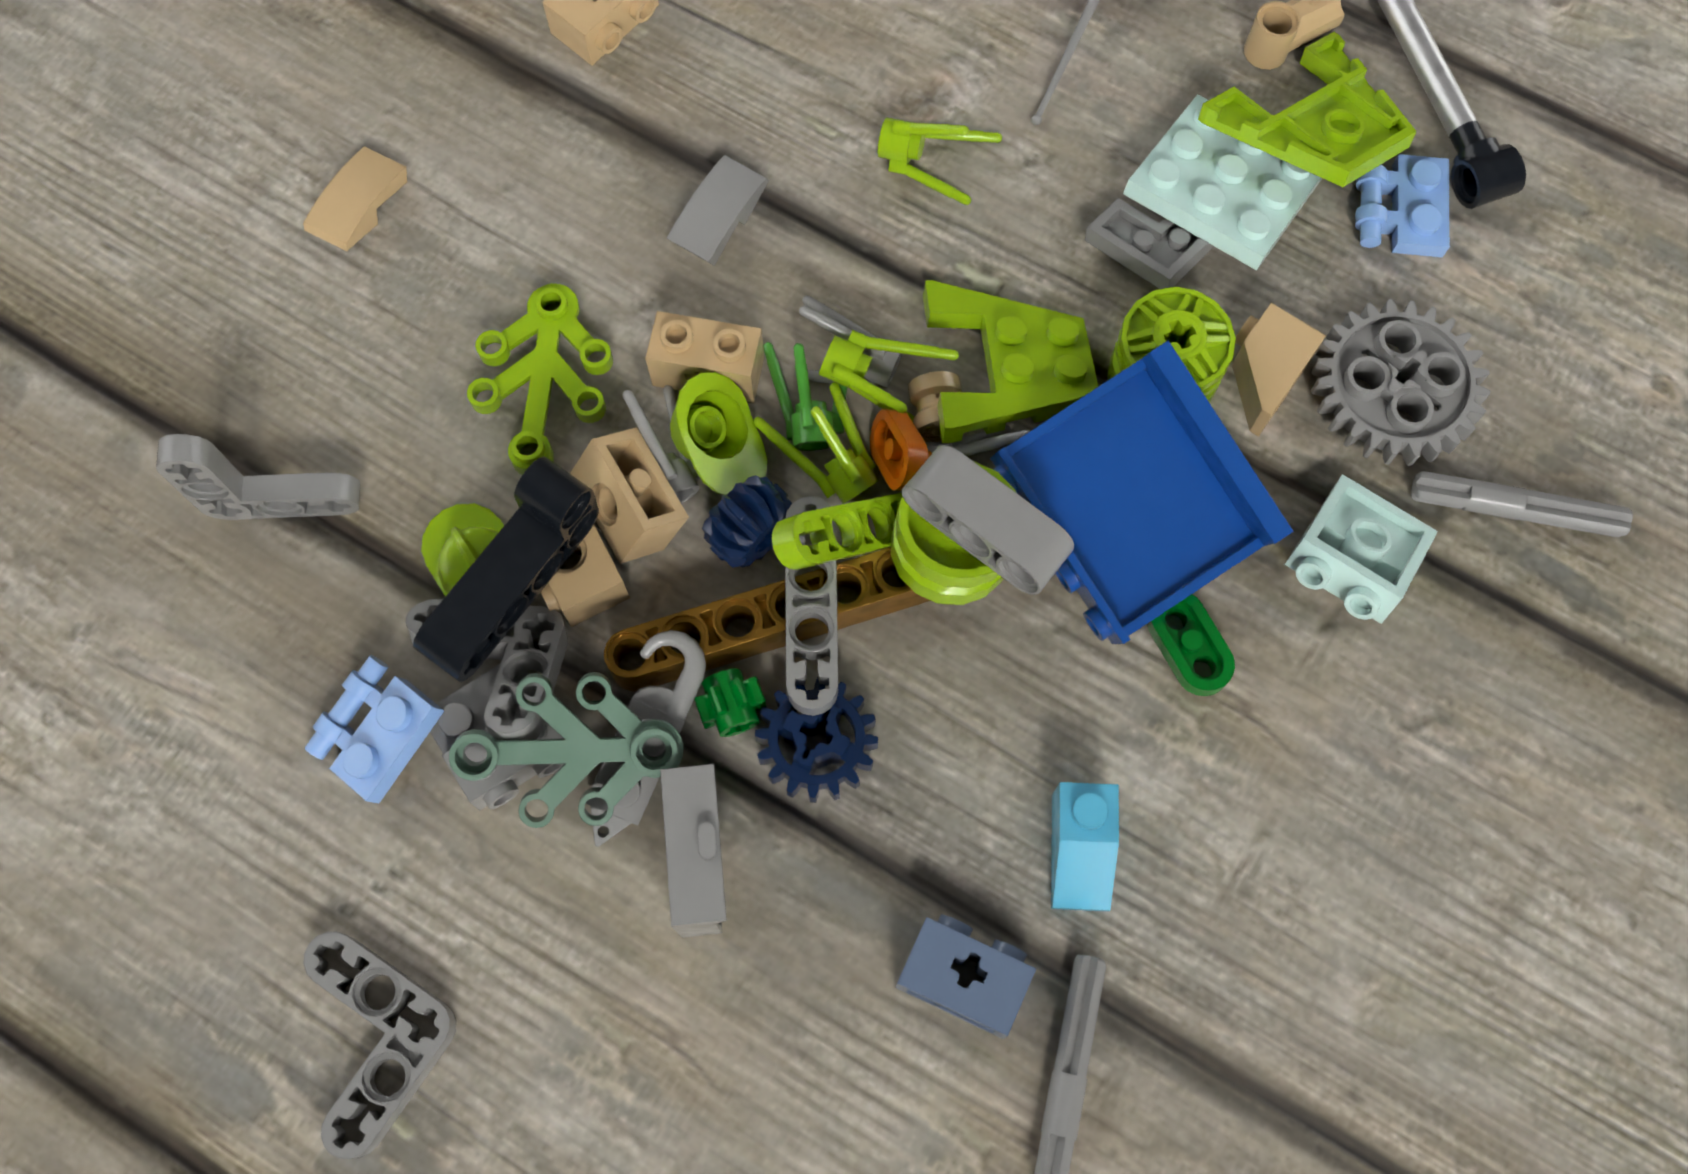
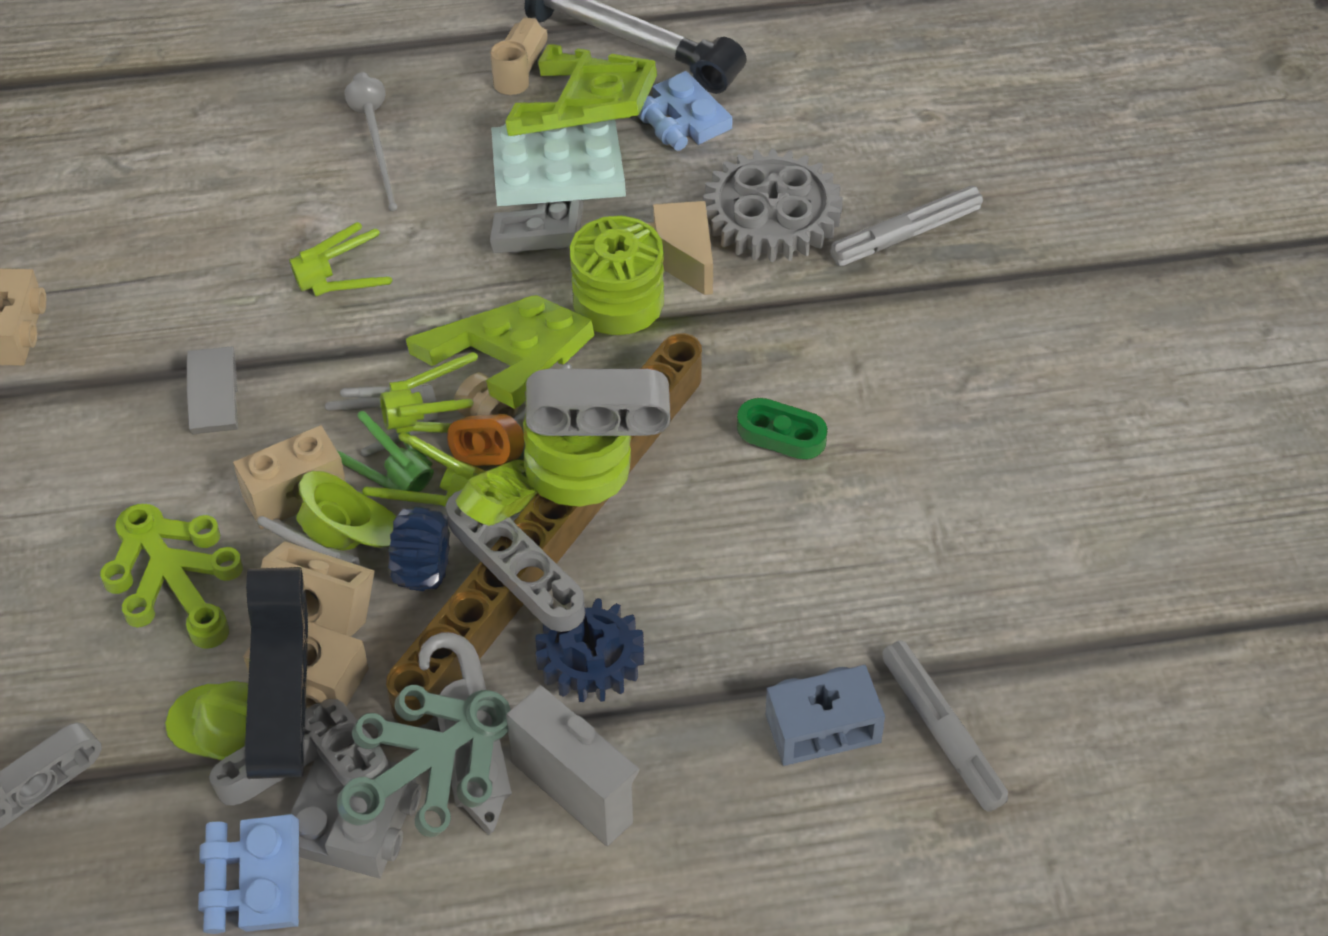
camera: 40 degrees left, 20 degrees down
green gear [694,668,767,737] -> none
blue panel [990,340,1294,644] -> none
medium azure slope [1051,782,1119,912] -> none
light aqua plate [1285,474,1438,624] -> none

